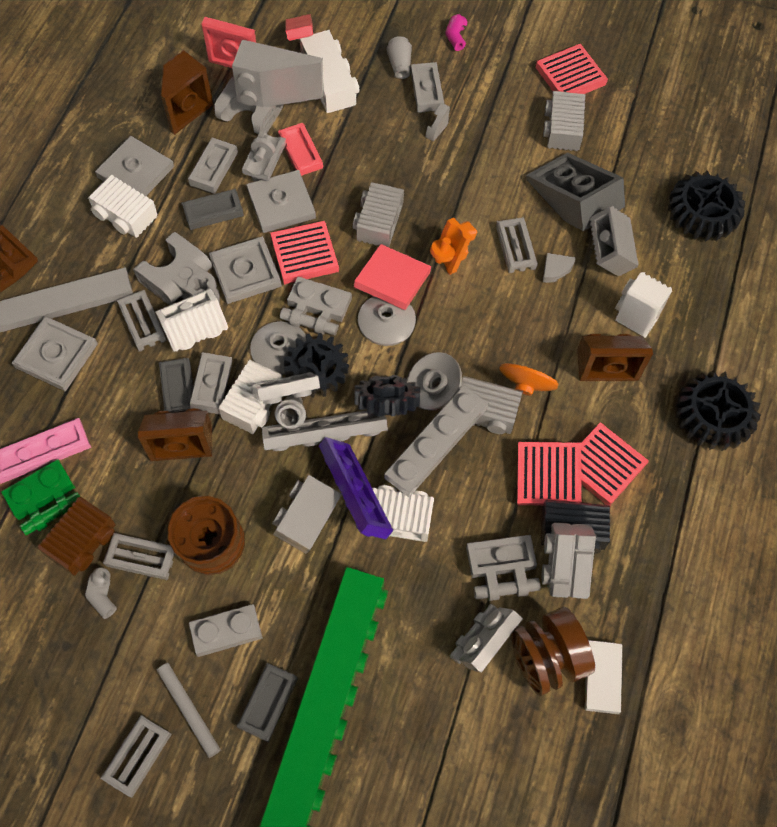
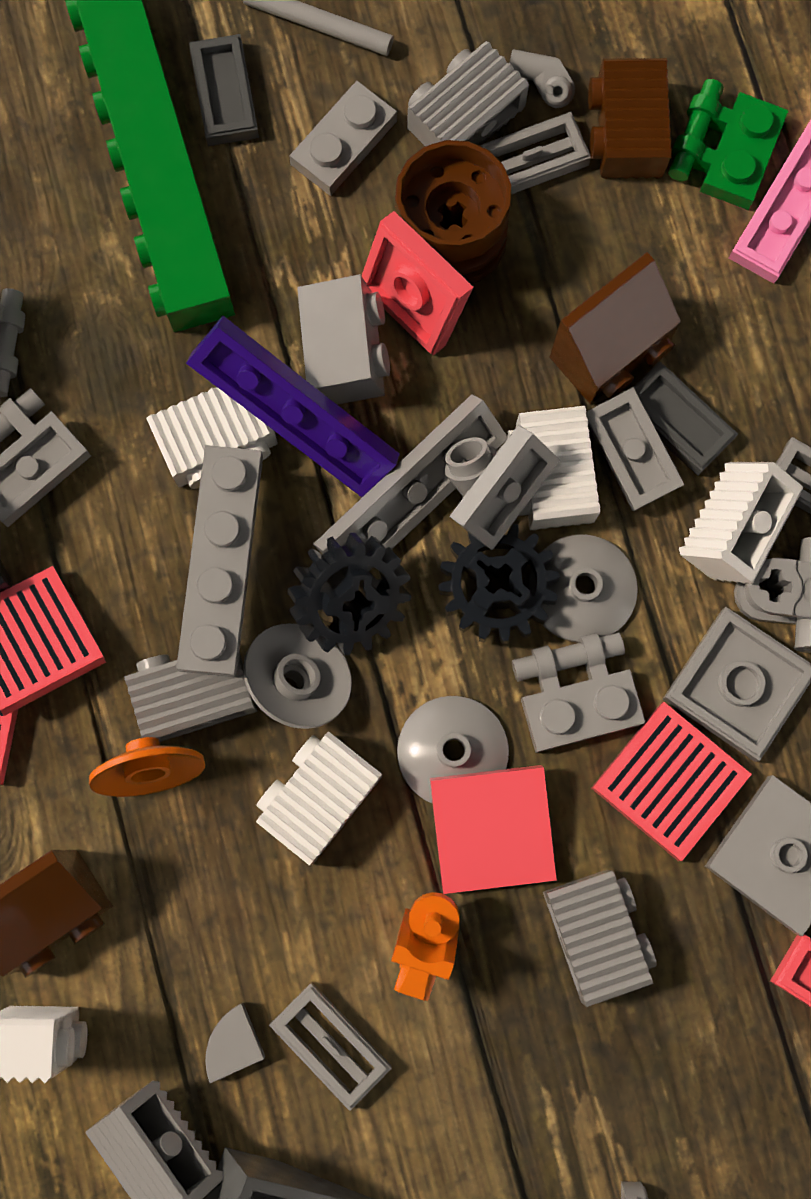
camera: 145 degrees right, 15 degrees up
none -> white brick [256,731,382,866]
none -> coral tile [362,211,473,356]
none -> light grey brick [407,41,529,146]

